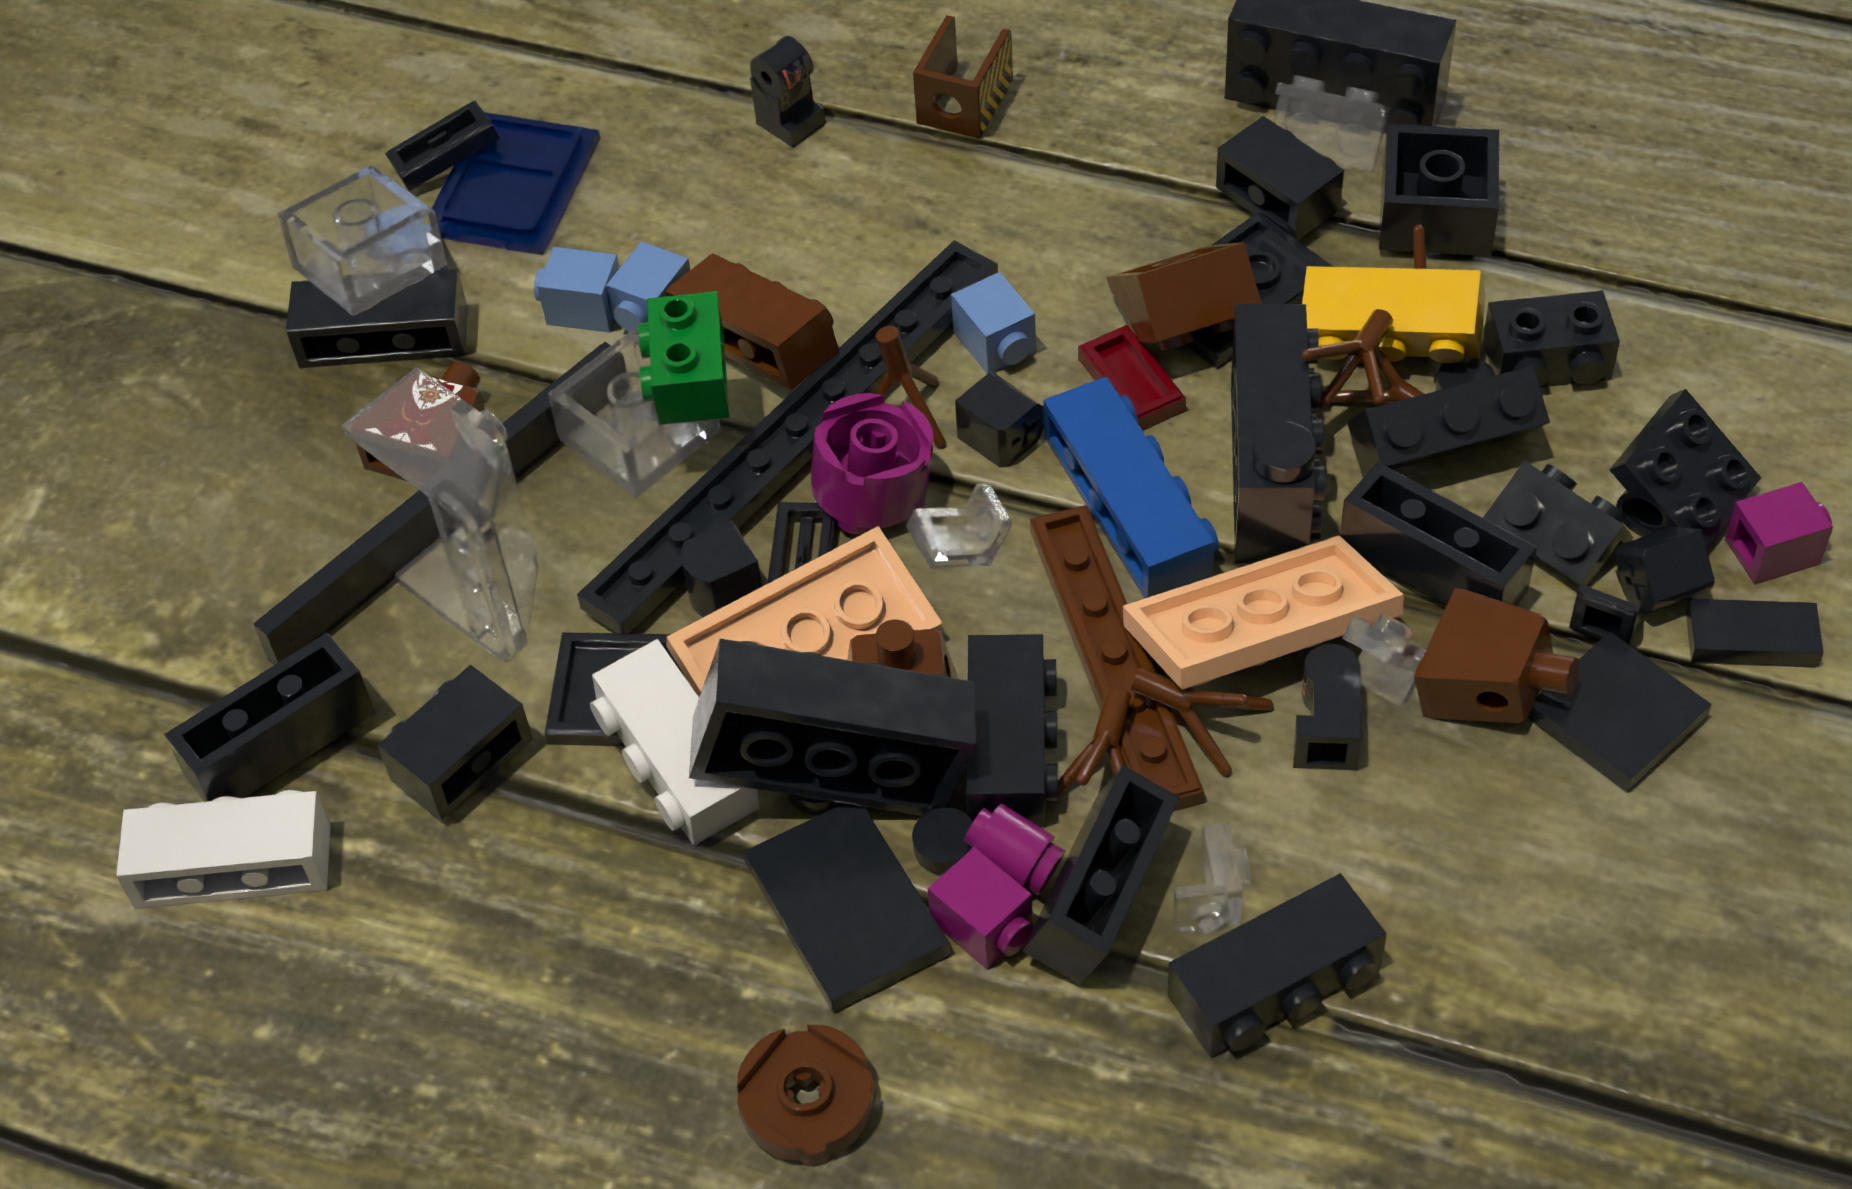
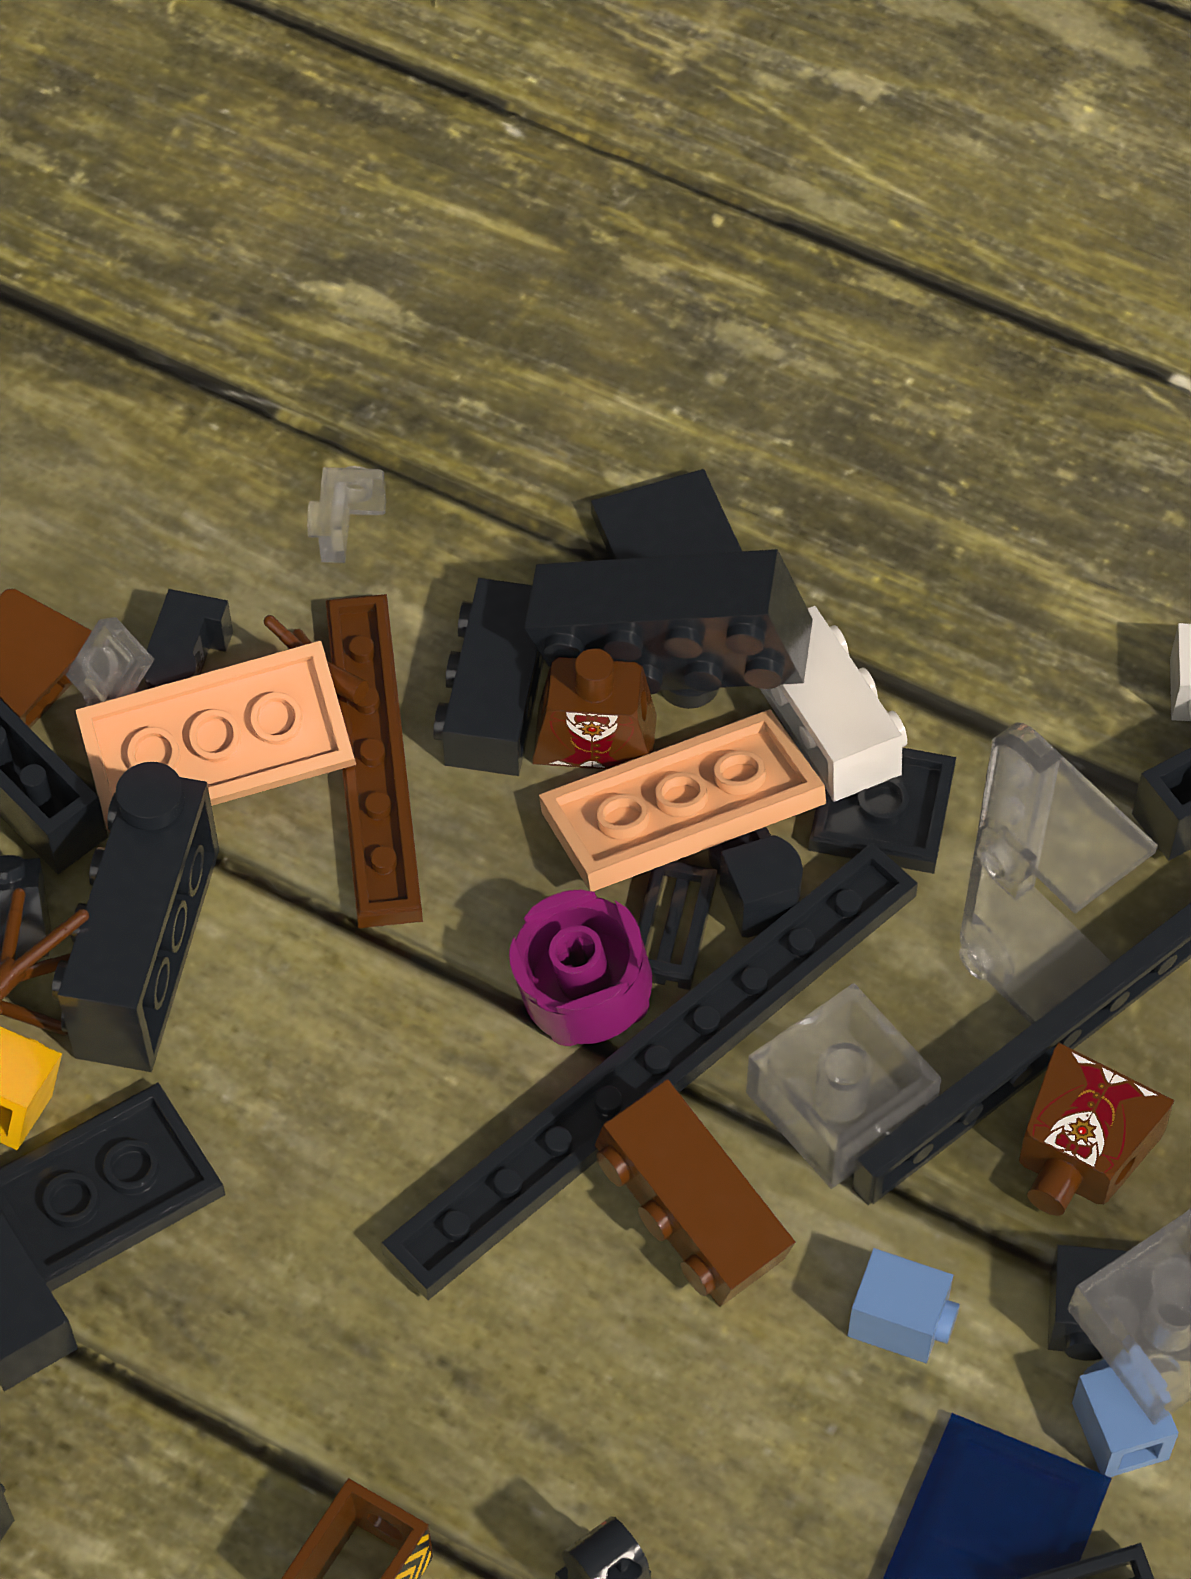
camera: 175 degrees left, 5 degrees up
black brick [377,664,533,821] -> none
medium blue brick [606,241,691,333] -> none
green brick [638,291,730,425] -> none
reddish brown plate [737,1025,875,1166] -> none
reddish brown plant [876,326,946,447] -> none
clear bracket [906,484,1012,569] -> none
magenta brick [928,847,1033,970] -> none
medium blue brick [951,272,1036,374] -> none
black piece [955,372,1044,468] -> none
magenta brick [964,804,1066,895] -> none
black brick [1022,765,1180,984] -> none
blue brick [1043,376,1219,599] -> none
reddish brown plant [1058,687,1131,798] -> none
dark red tile [1078,325,1186,431] -> none
reddish brown slope [1106,242,1261,350] -> none
black brick [1167,873,1387,1058] -> none

